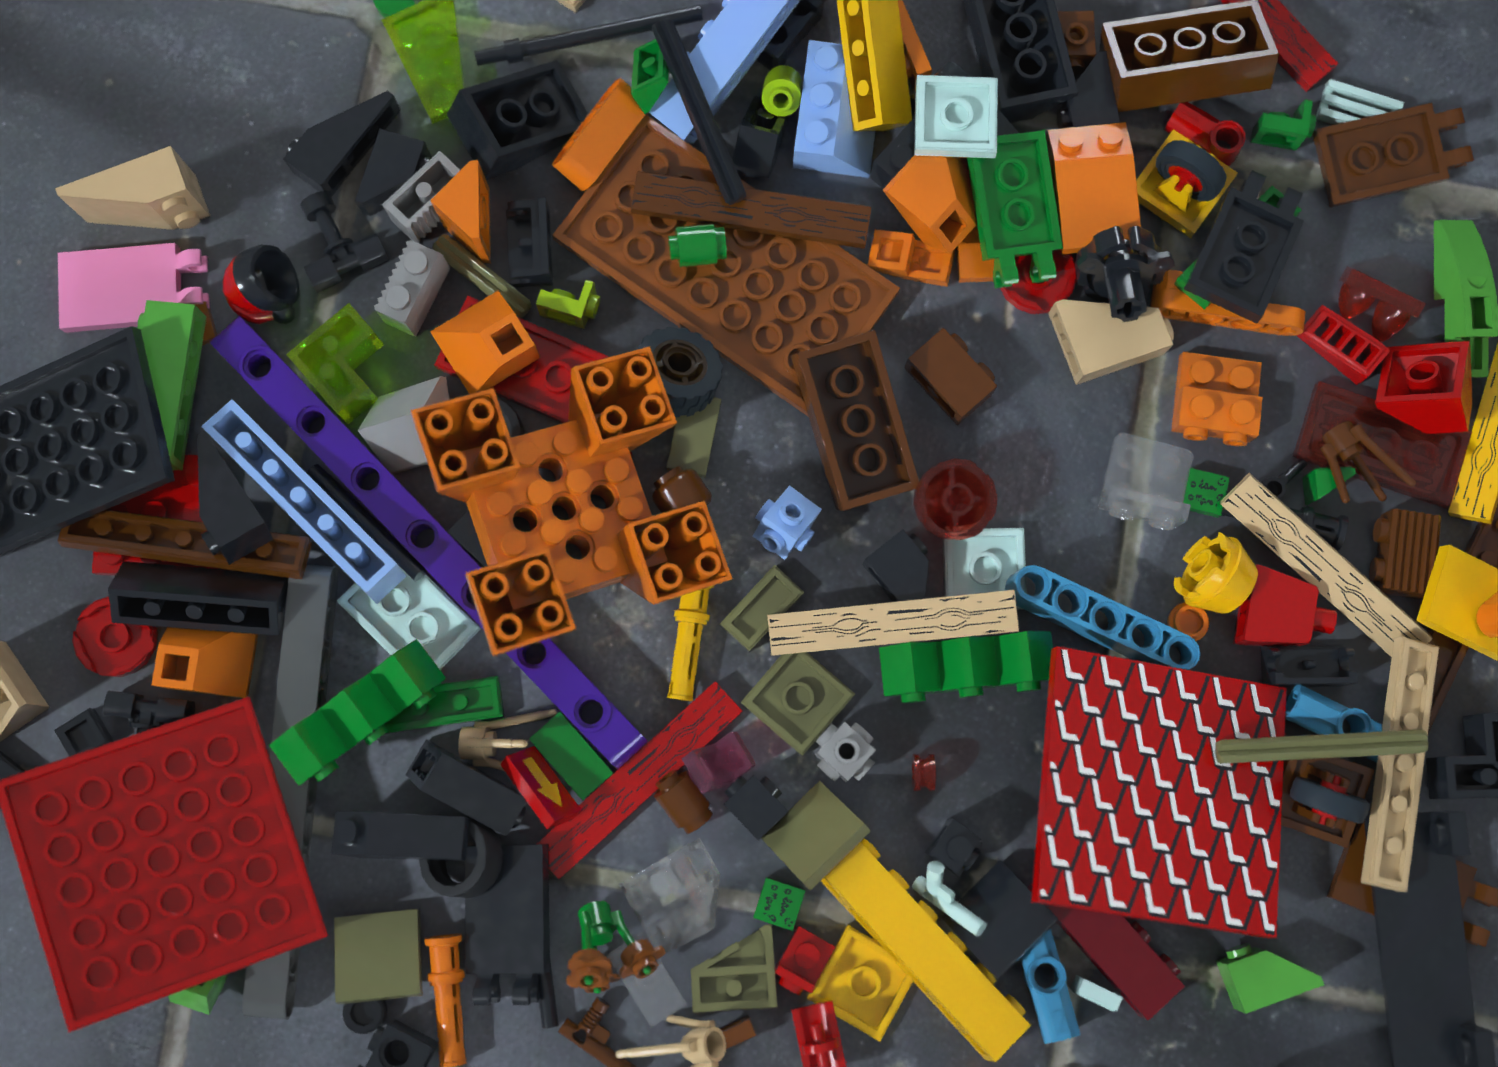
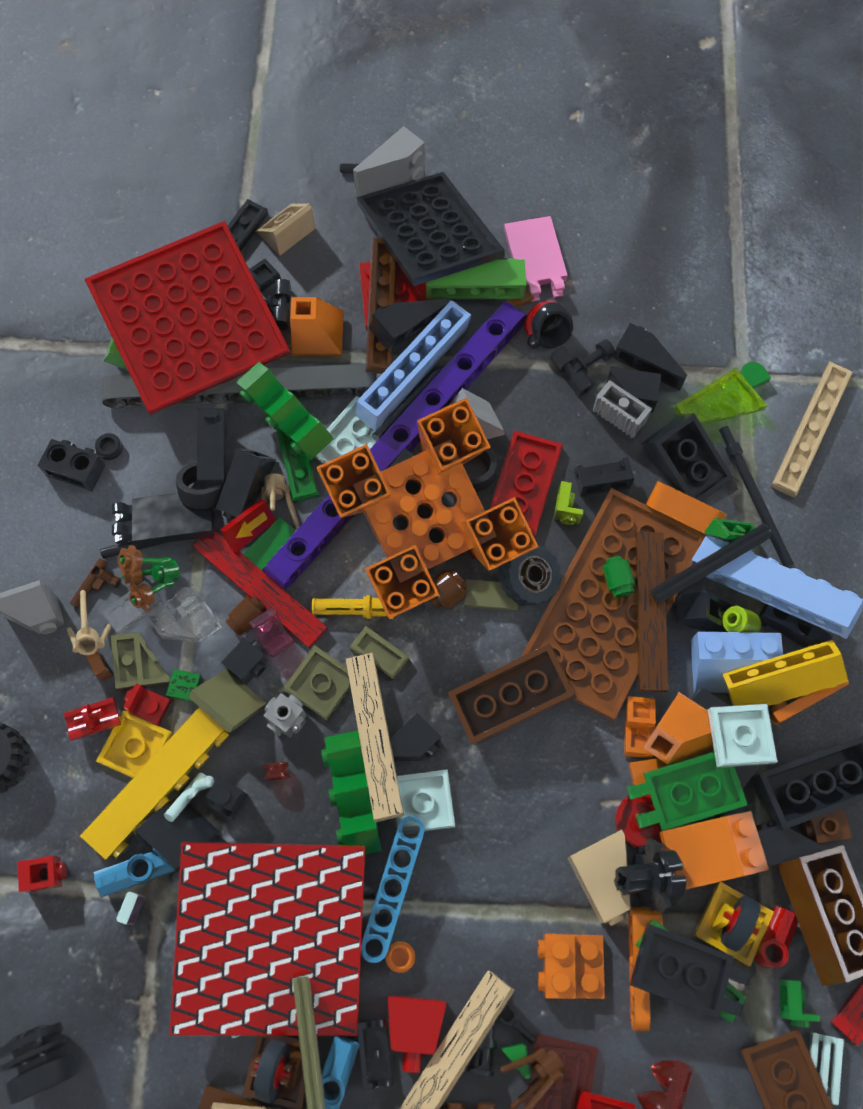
camera: 85 degrees right, 10 degrees down
tan slope [55,146,210,230] -> none
red tile [72,597,158,677] -> none
black brick [108,561,288,636] -> none
clear neon green brick [286,303,384,424] -> none
olive tile [334,909,423,1004] -> none
light grey brick [374,240,450,337] -> none
orange pin [424,934,467,1067] -> none
orange slope [430,160,491,263] -> none
orange slope [430,291,541,394] -> none
olive axle [432,234,532,318] -> none
light blue brick [753,485,822,560] -> none
reddish brown brick [904,327,997,426] -> none
clear red cylinder [913,458,998,541] -> none
dark red brick [1027,883,1185,1021] -> none
clear bracket [1098,433,1193,530] -> none
yellow cone [1174,532,1258,614] -> none
green tile [1179,468,1230,518] -> none
bright green slope [1216,943,1324,1014] -> none
red slope [1296,304,1390,385] -> none

